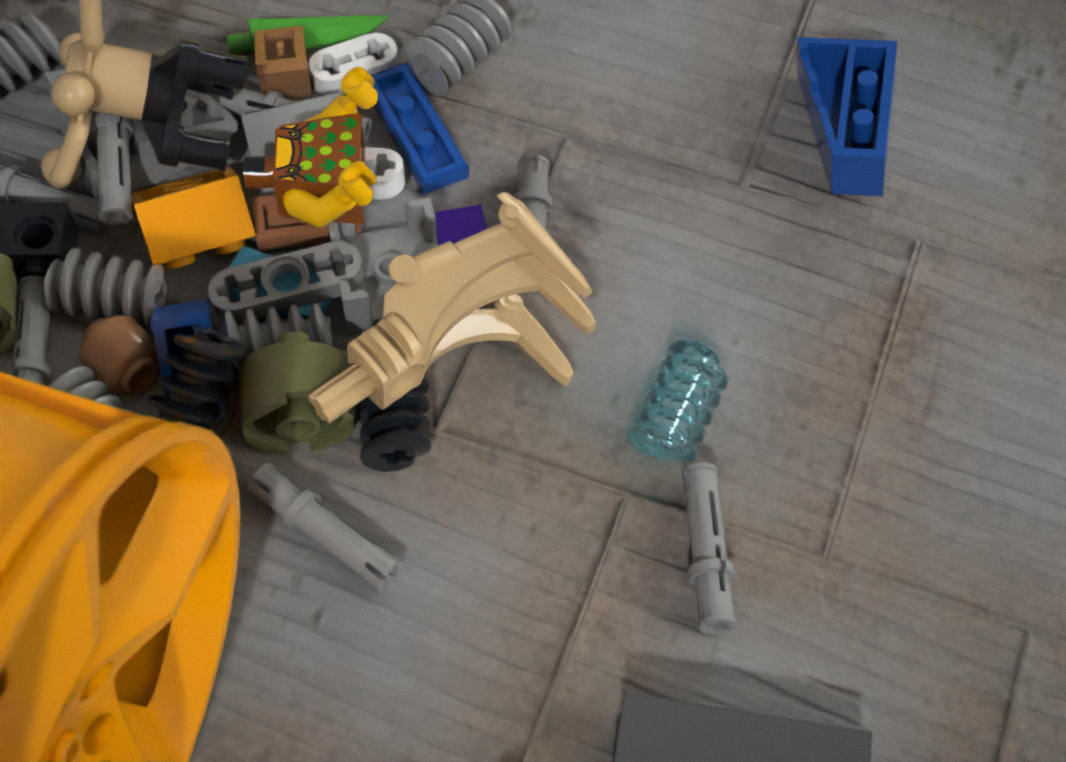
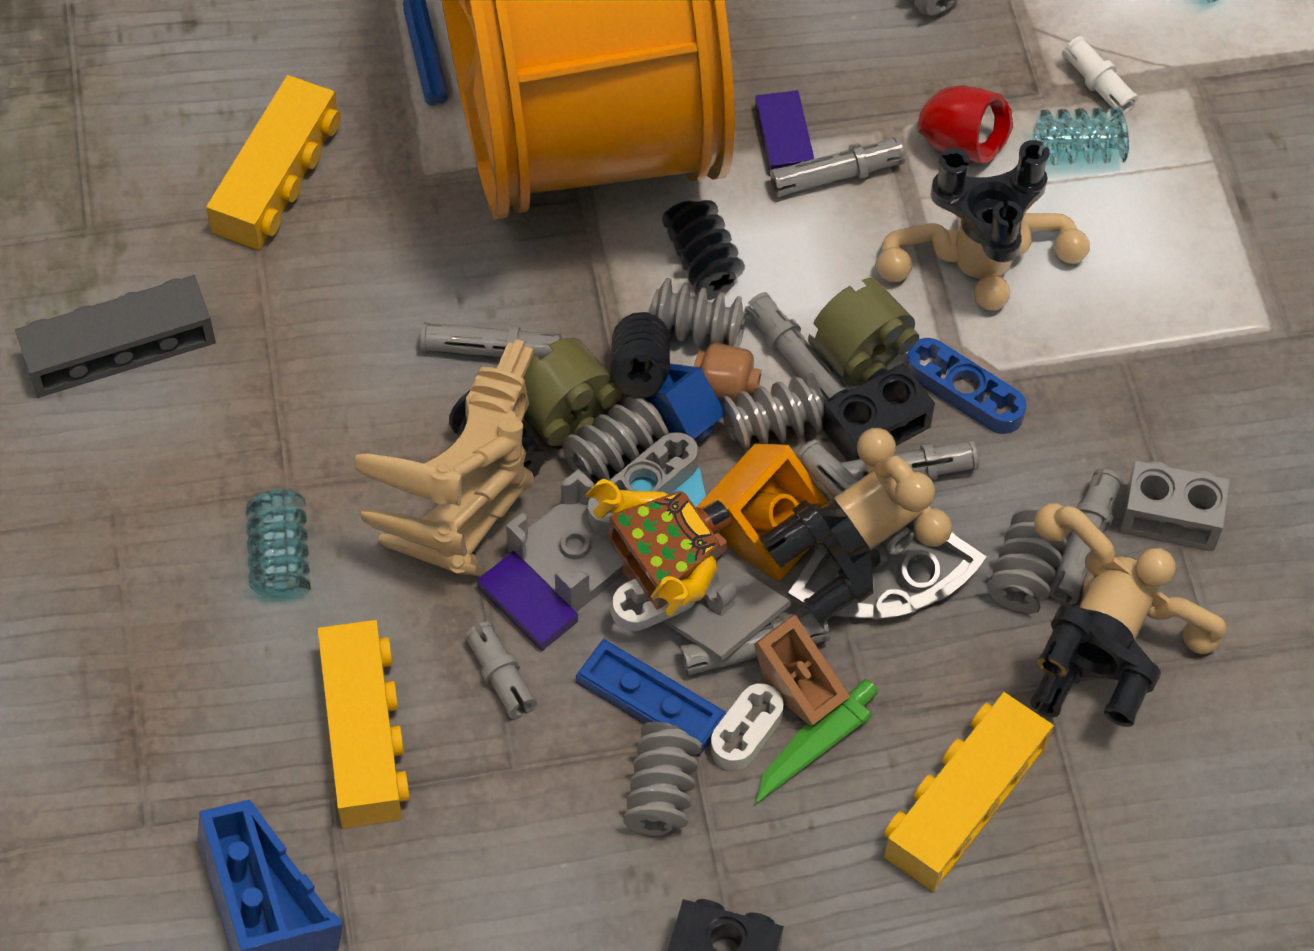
camera: 150 degrees right, 0 degrees up
light grey pin [681,462,737,635] -> none
none -> yellow brick [317,620,410,829]

